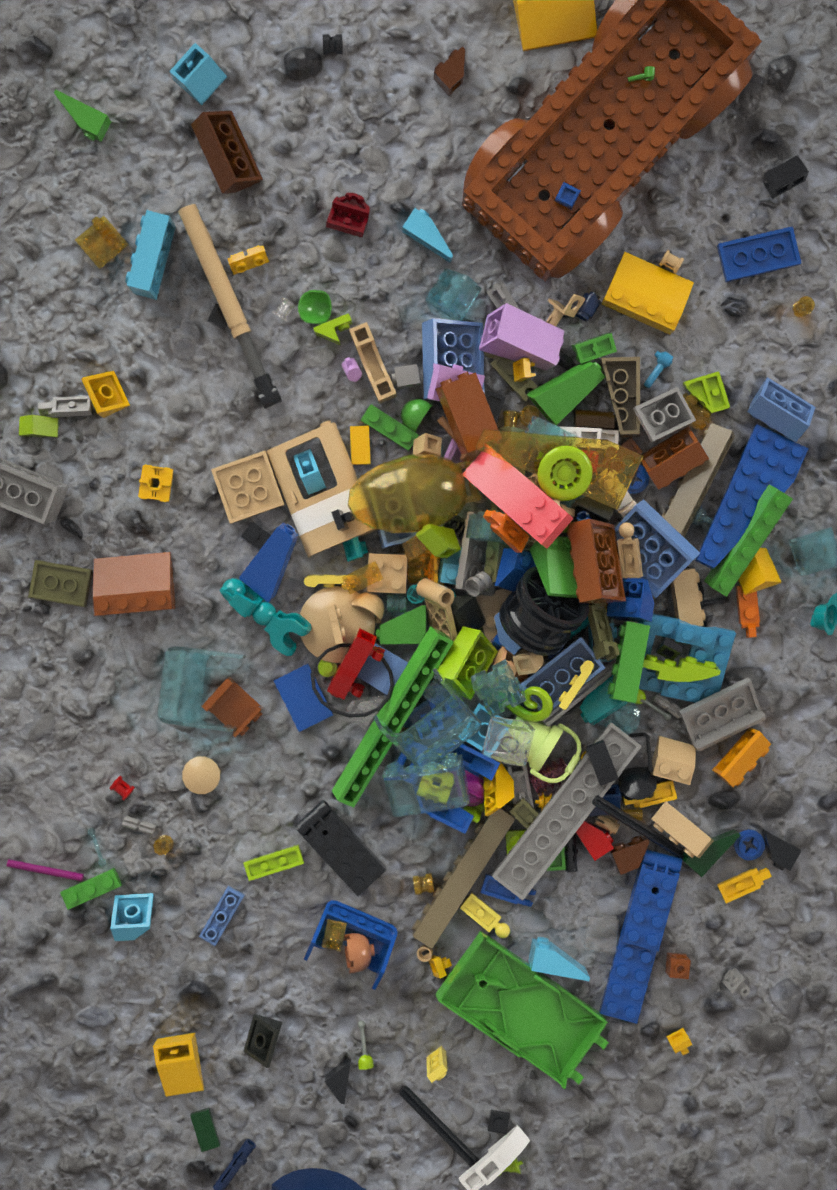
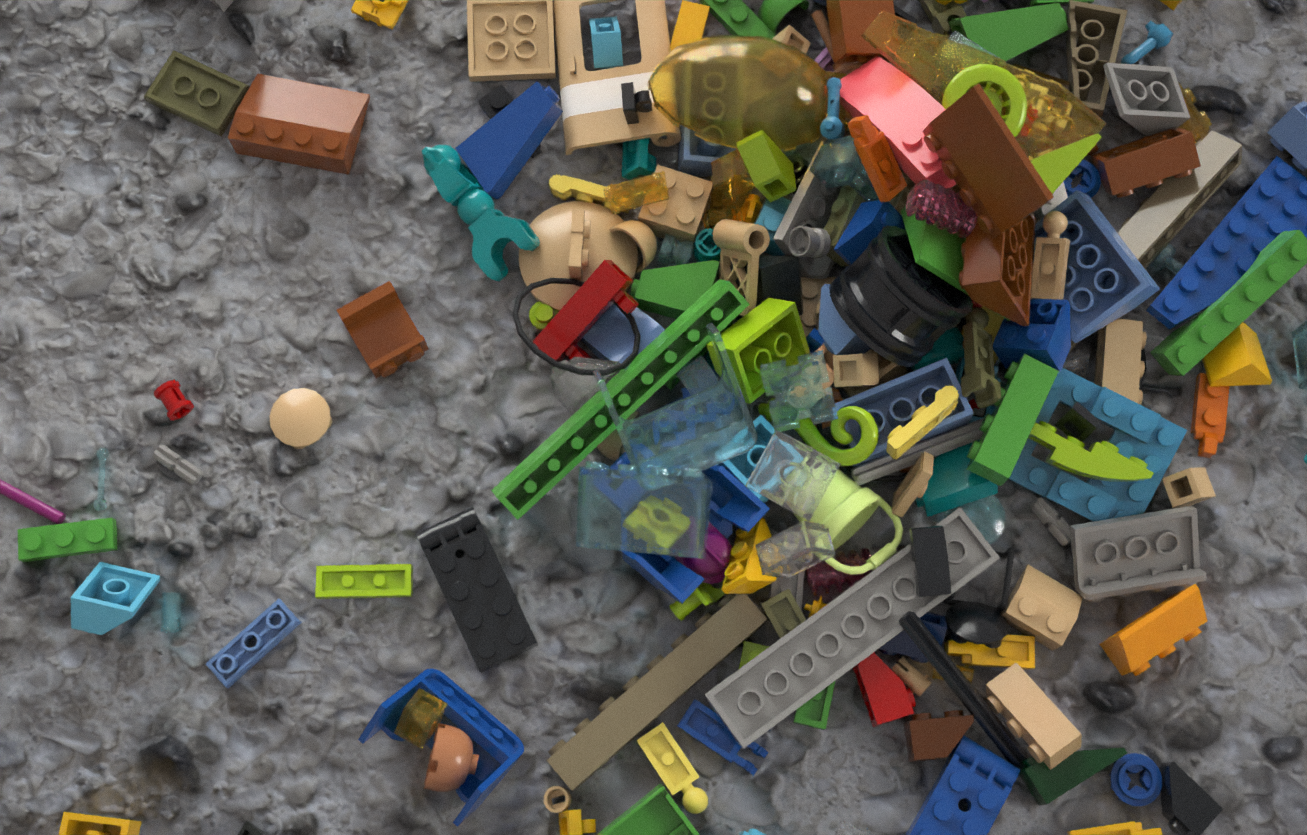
camera: 10 degrees right, 15 degrees down
clear yellow bush [153,835,174,855] -> none
clear light blue windscreen [157,646,246,732] -> none
blue tile [274,664,334,732] -> none
clear yellow wheel [413,873,435,895] -> none
black pin [565,832,578,872] -> none
light grey hinge [634,689,672,721] -> none
lime wing [683,371,730,414] -> none
none -> clear light blue pin [158,592,185,633]
none -> clear brick [755,521,835,579]
none -> dark azure piece [820,77,846,142]
none -> tan plate [892,451,934,518]
none -> clear pink piece [906,179,978,239]
none -> dark orange slope [922,84,1054,239]
none -> lime slope [1030,133,1102,194]
none -> tan brick [1162,467,1216,508]

